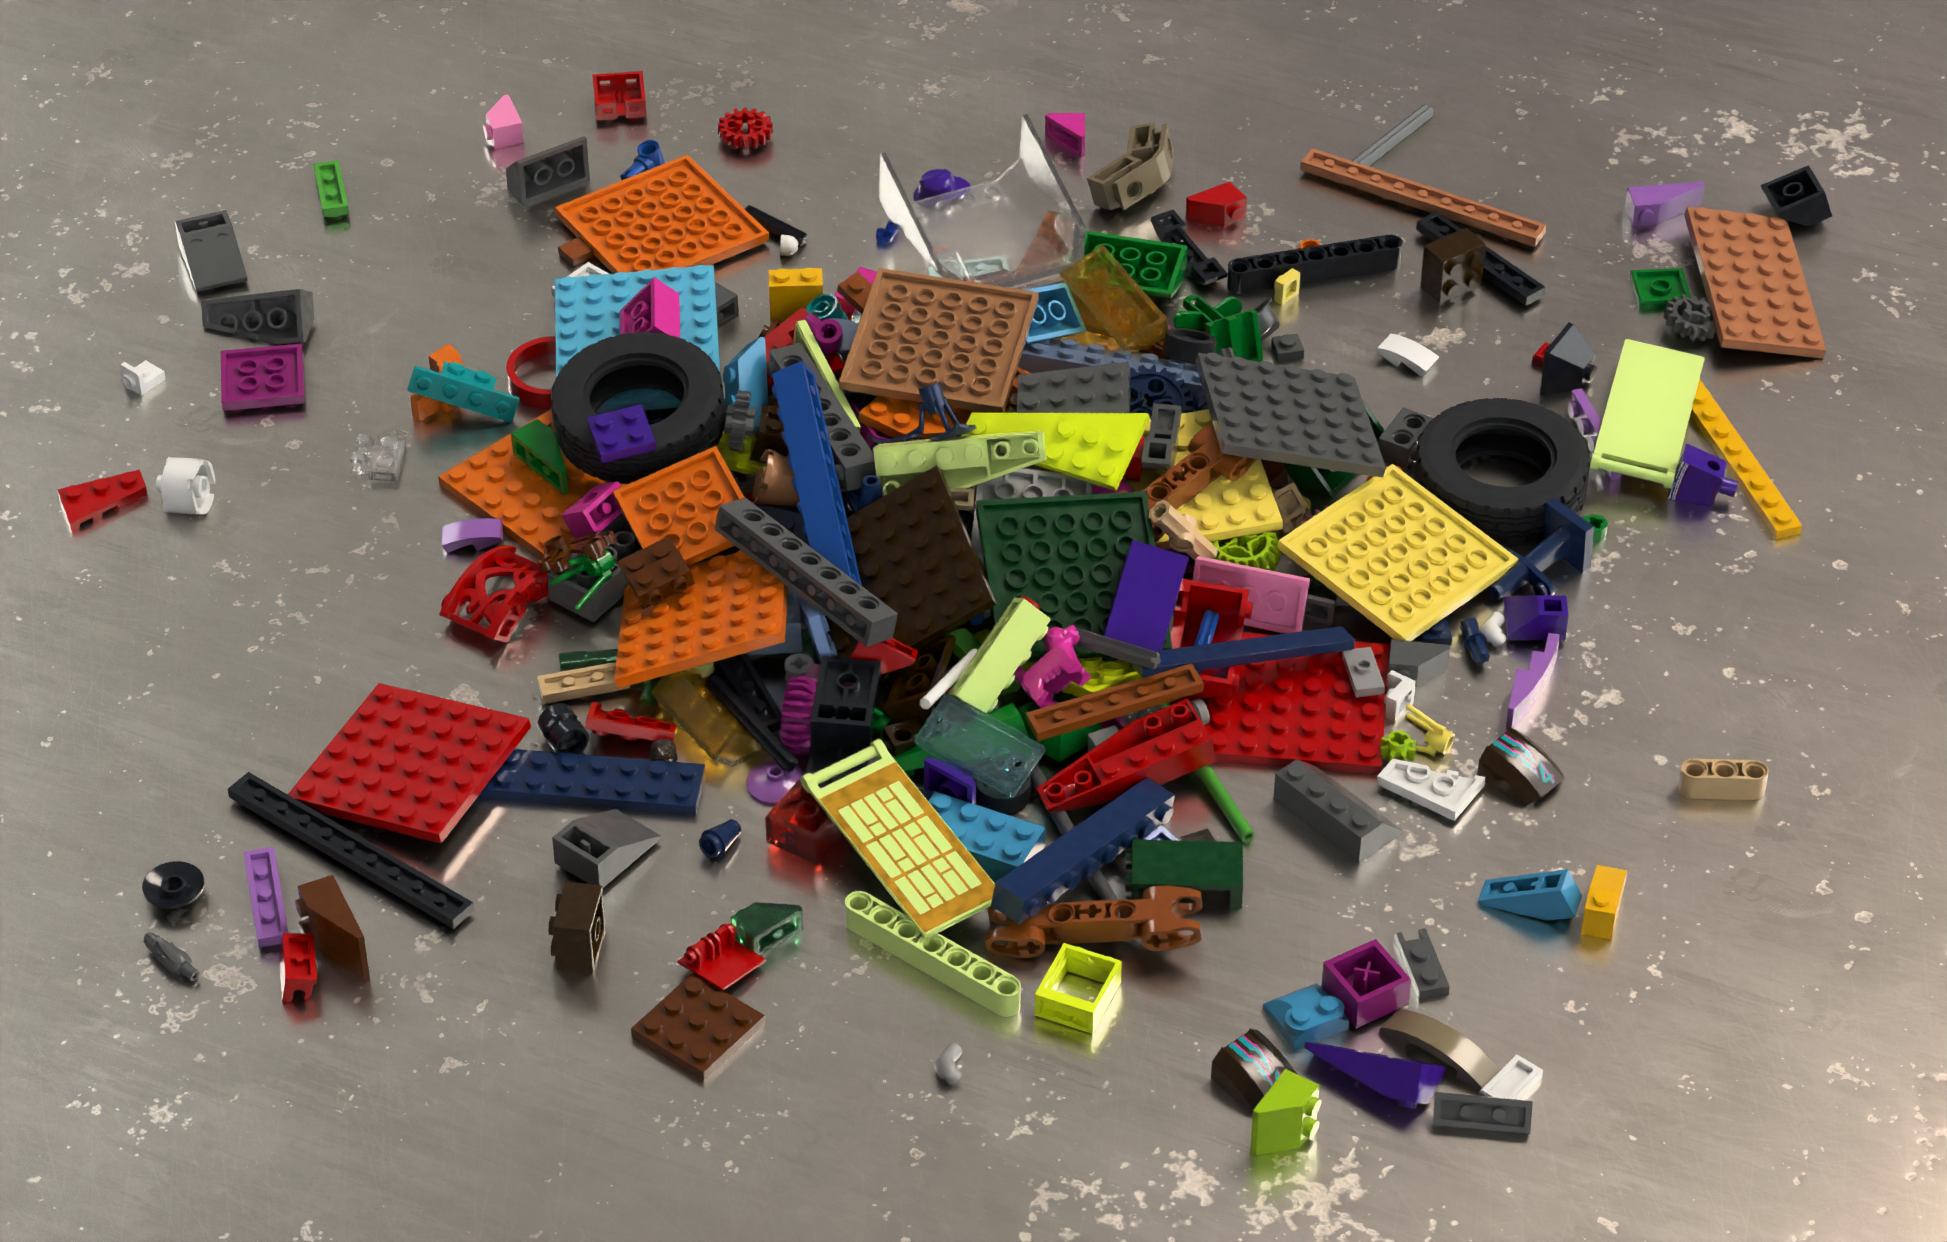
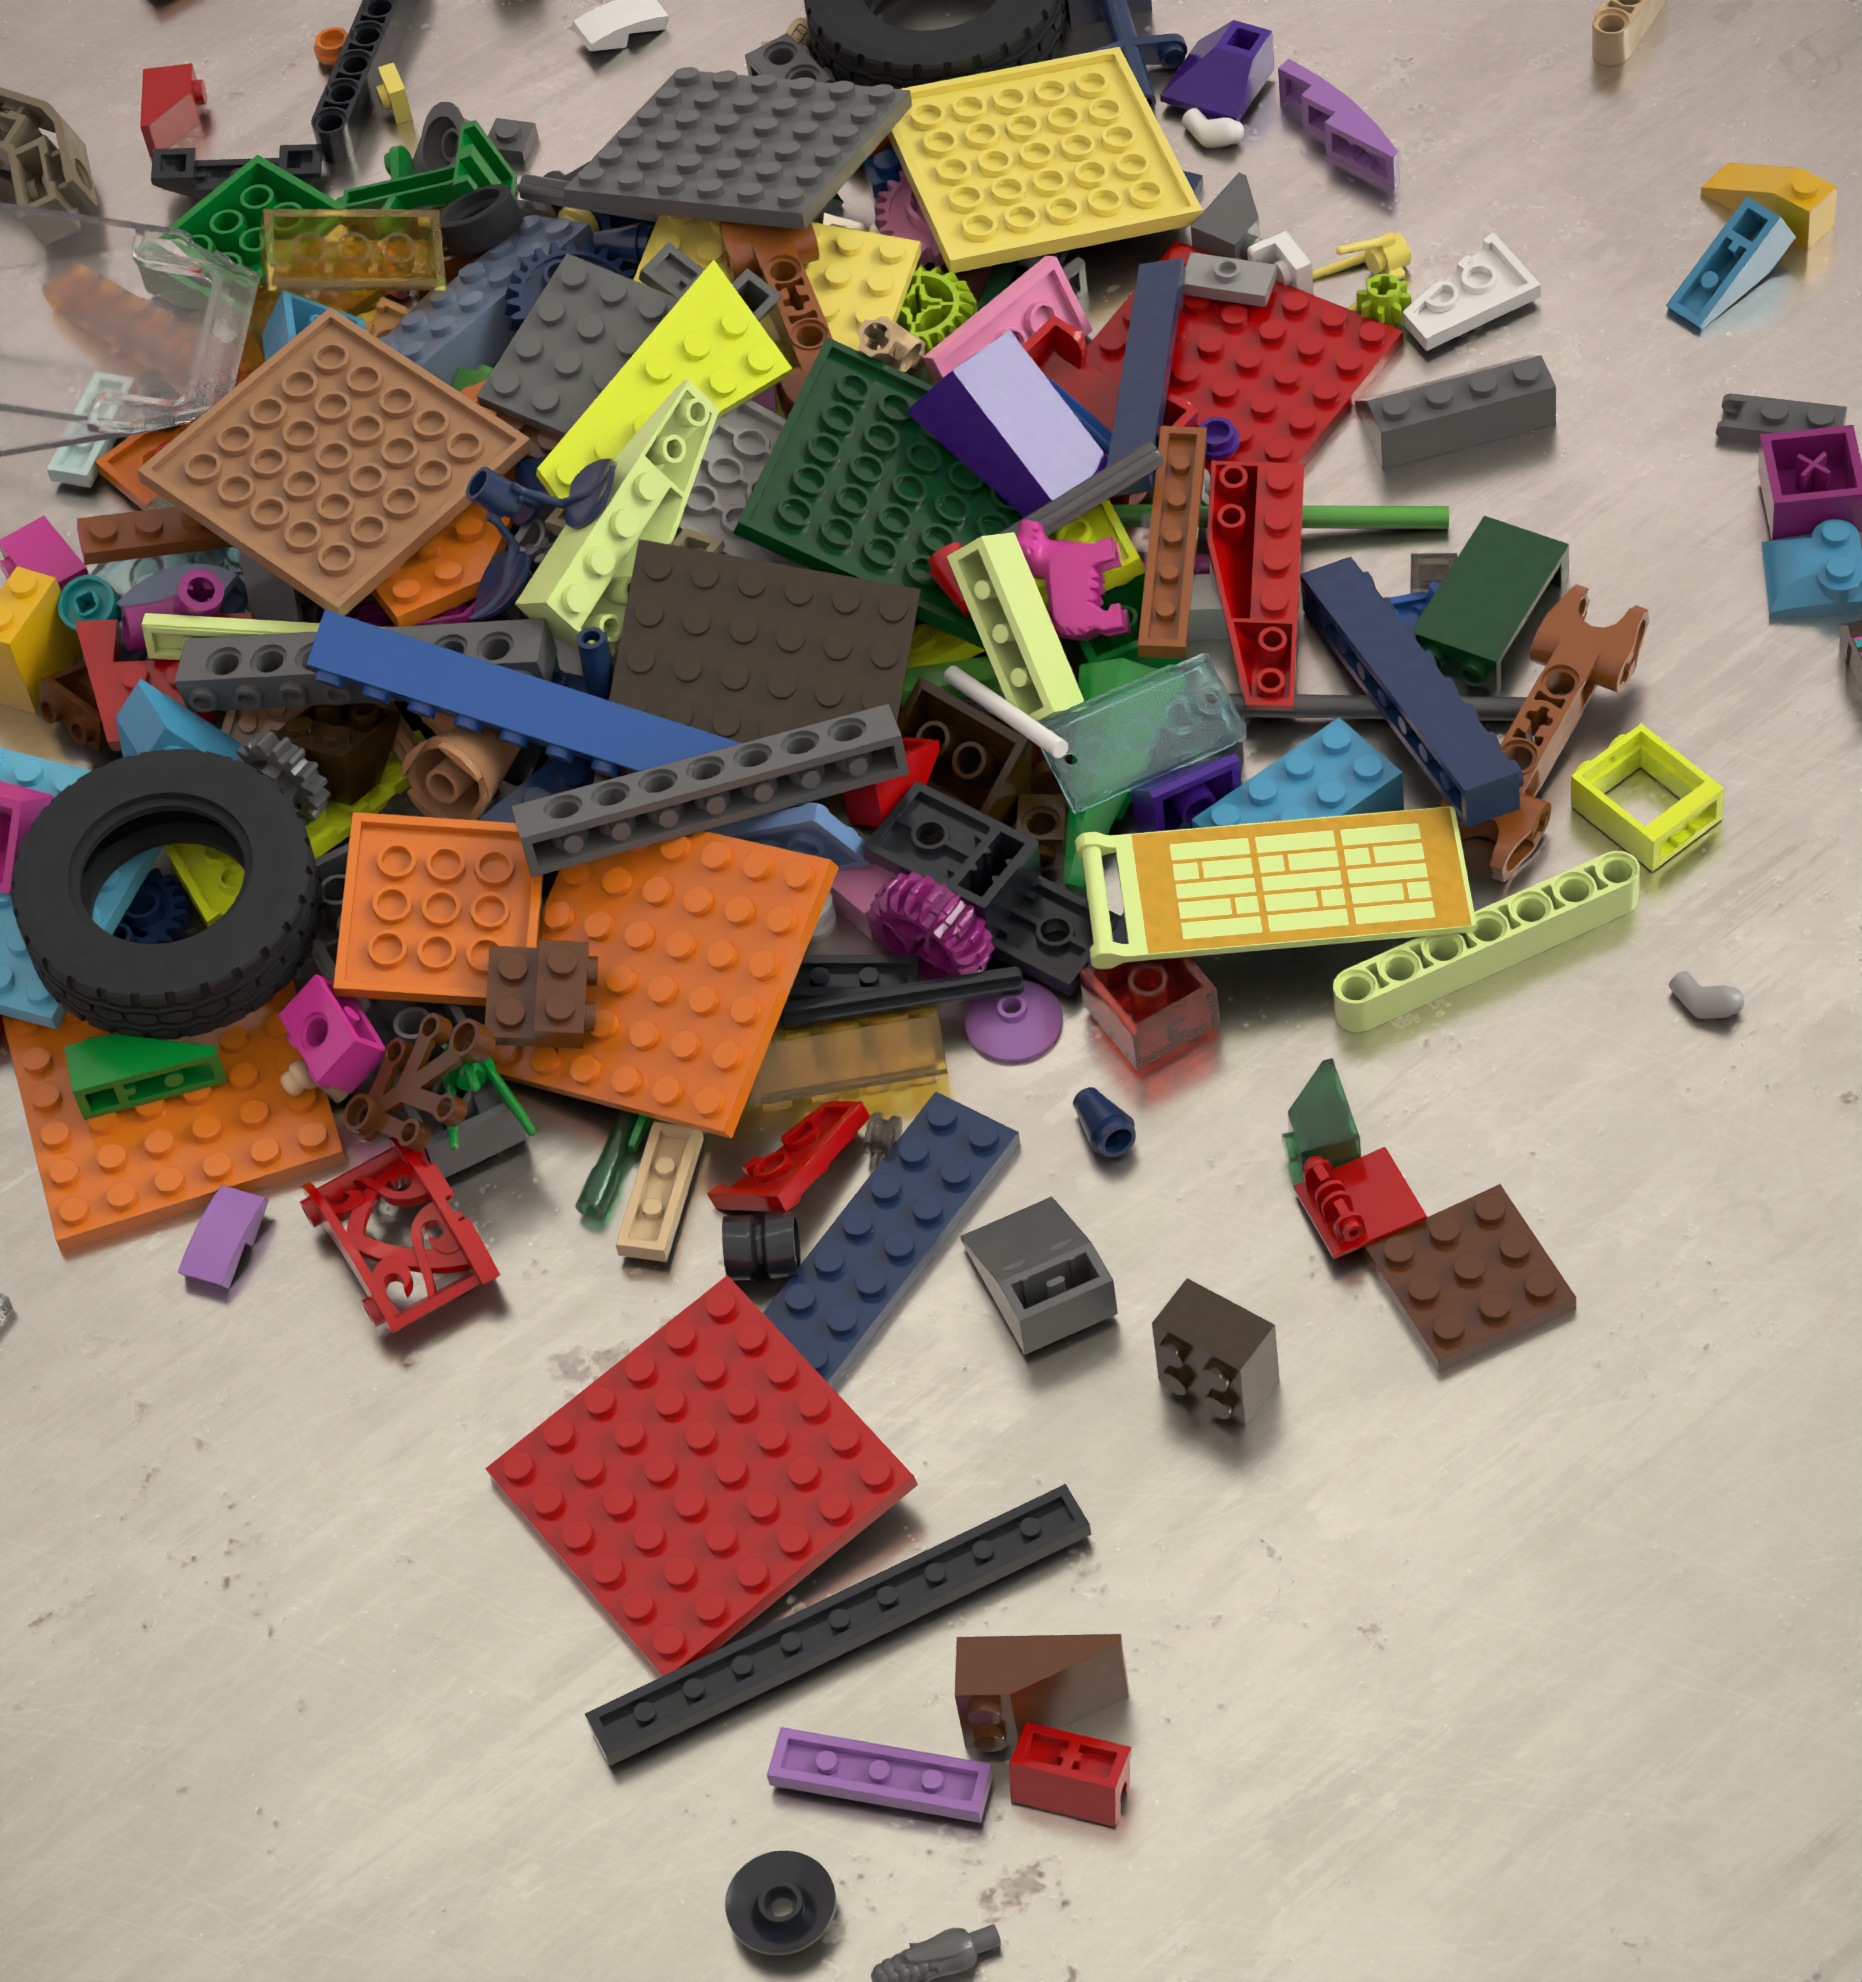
camera: 55 degrees left, 10 degrees up
dark purple plate [587,404,657,463] -> none
dark blue axle [1459,617,1490,665] -> none
dark brown slope [1477,727,1564,806] -> none
none -> dark purple plate [1199,417,1240,460]

